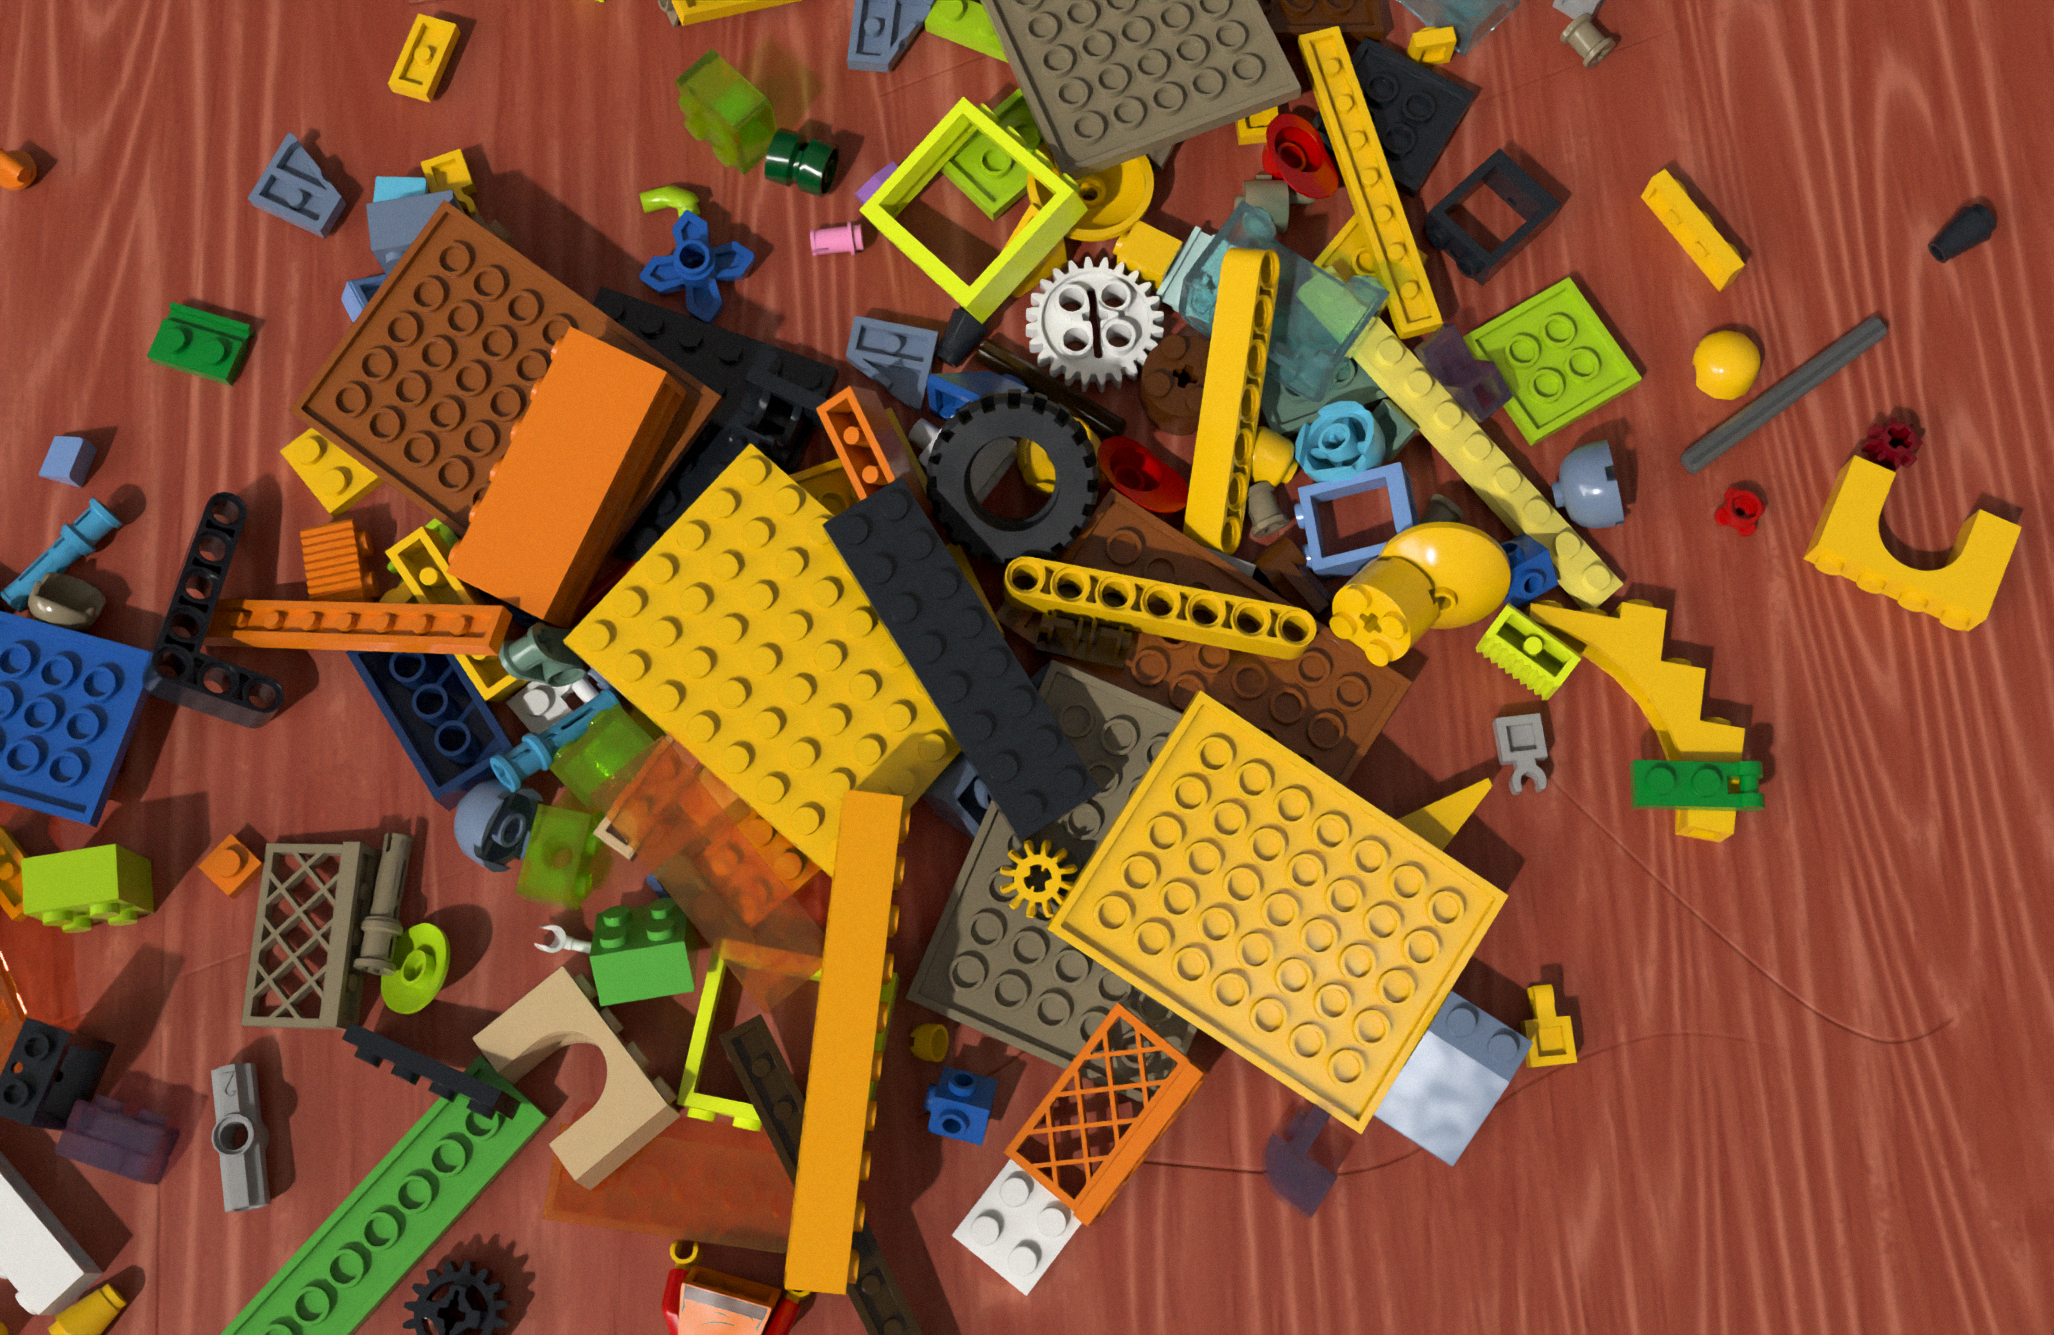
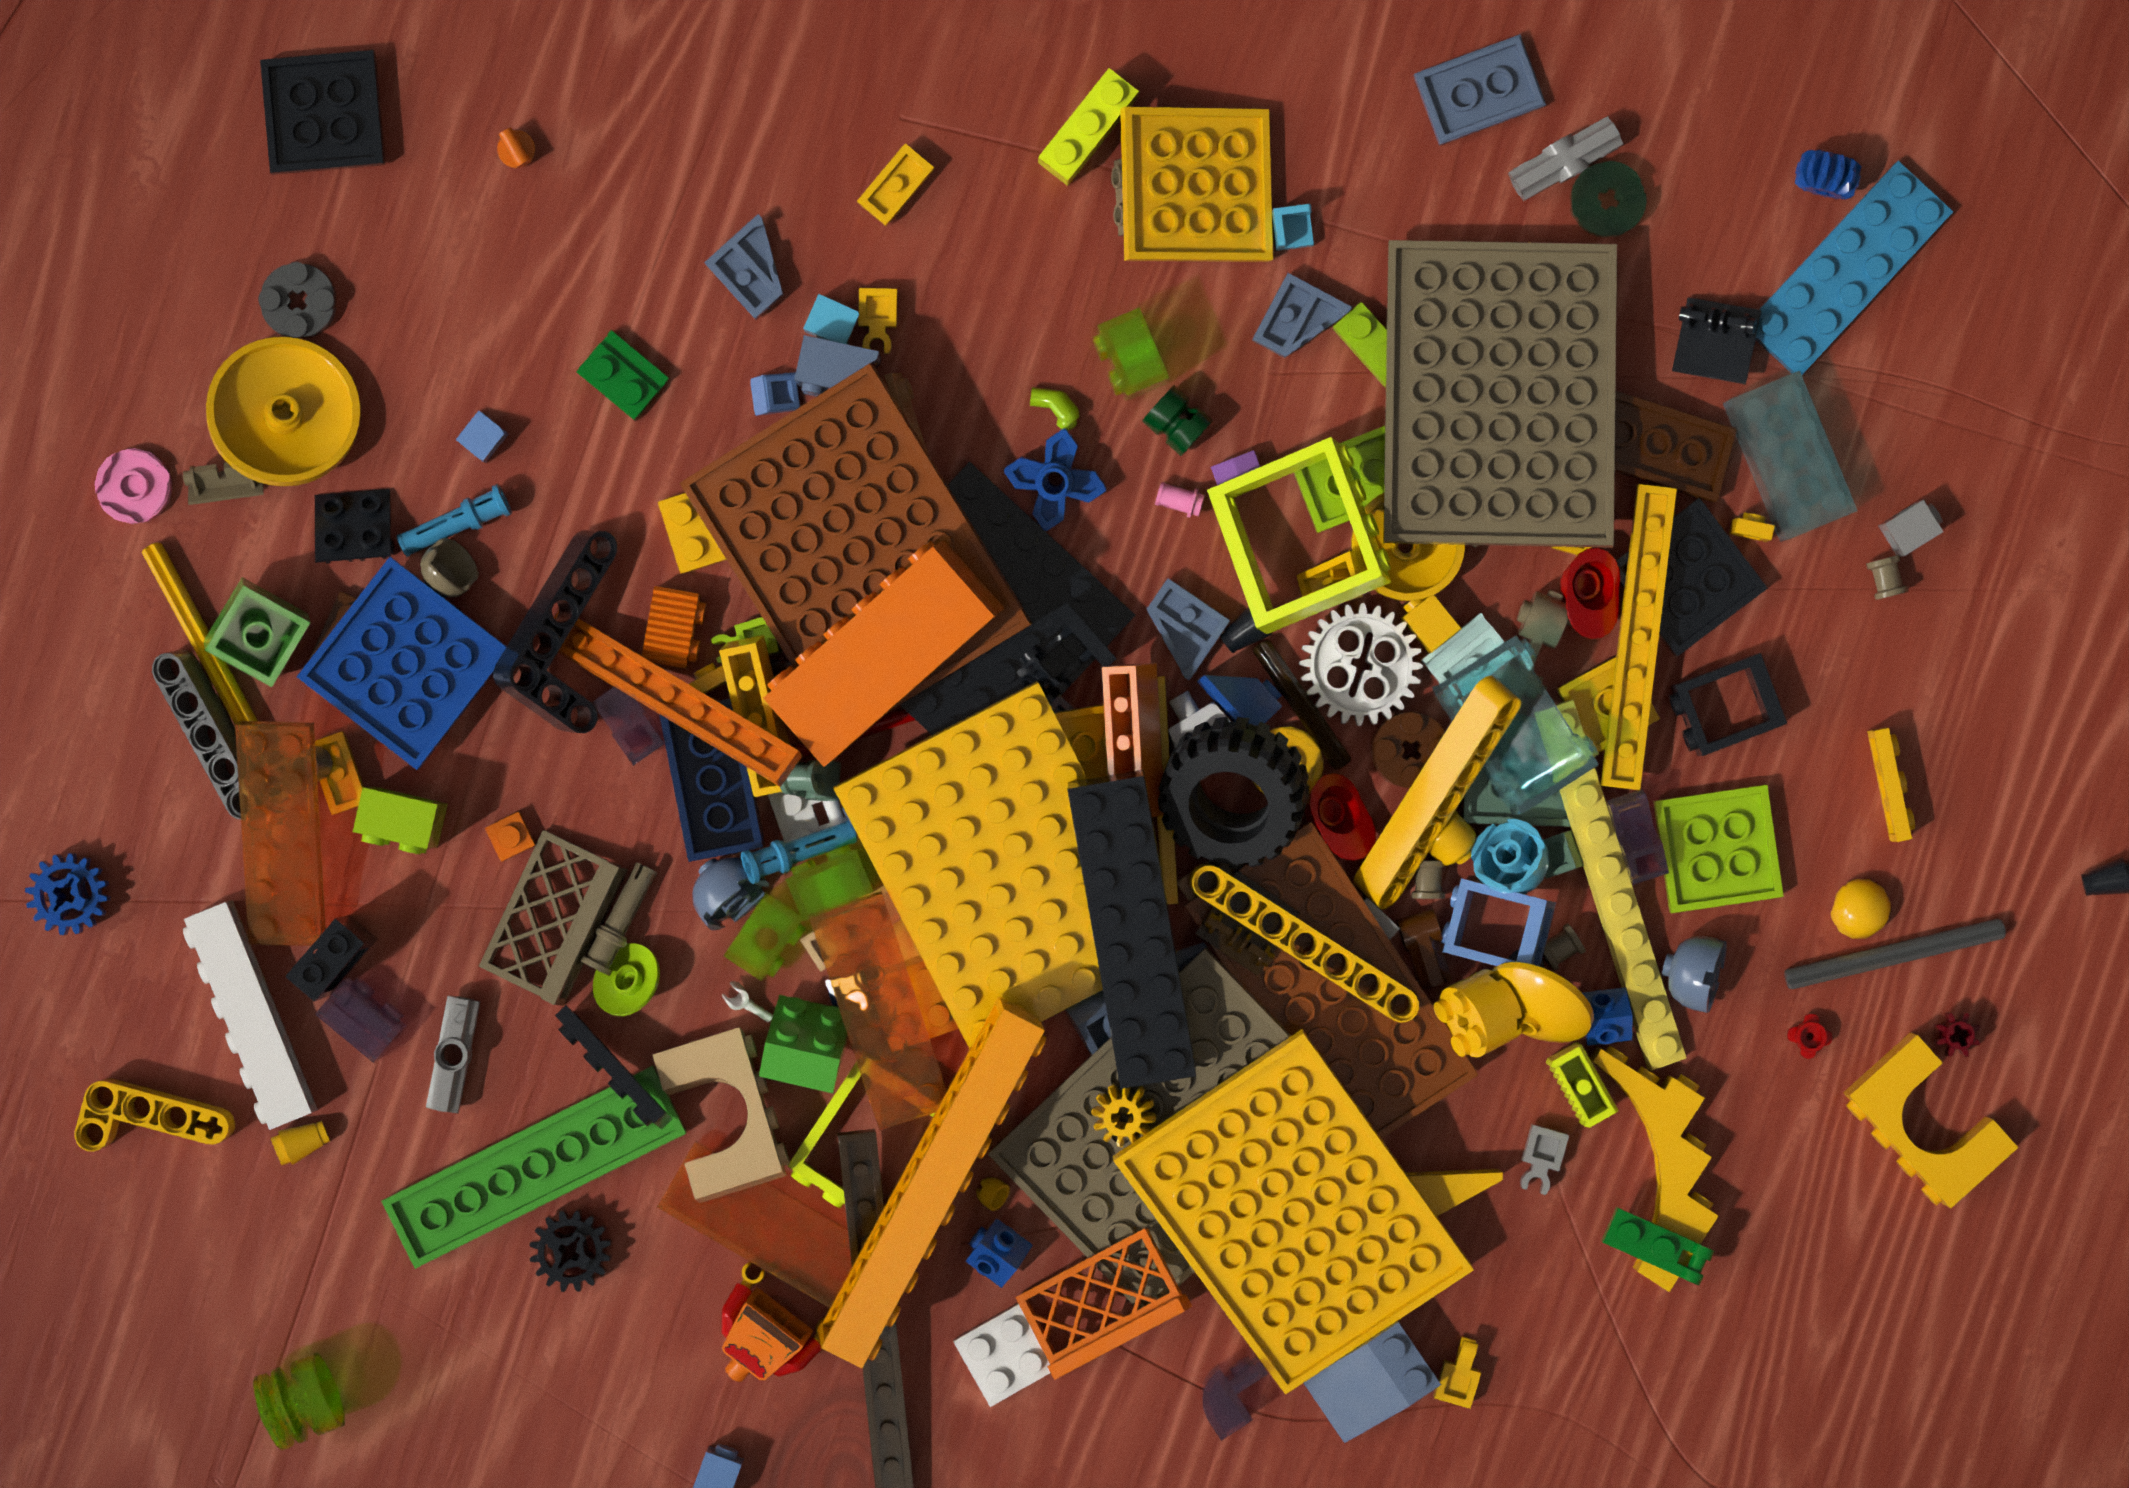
camera: 20 degrees right, 15 degrees up
none -> brick [592,687,665,766]

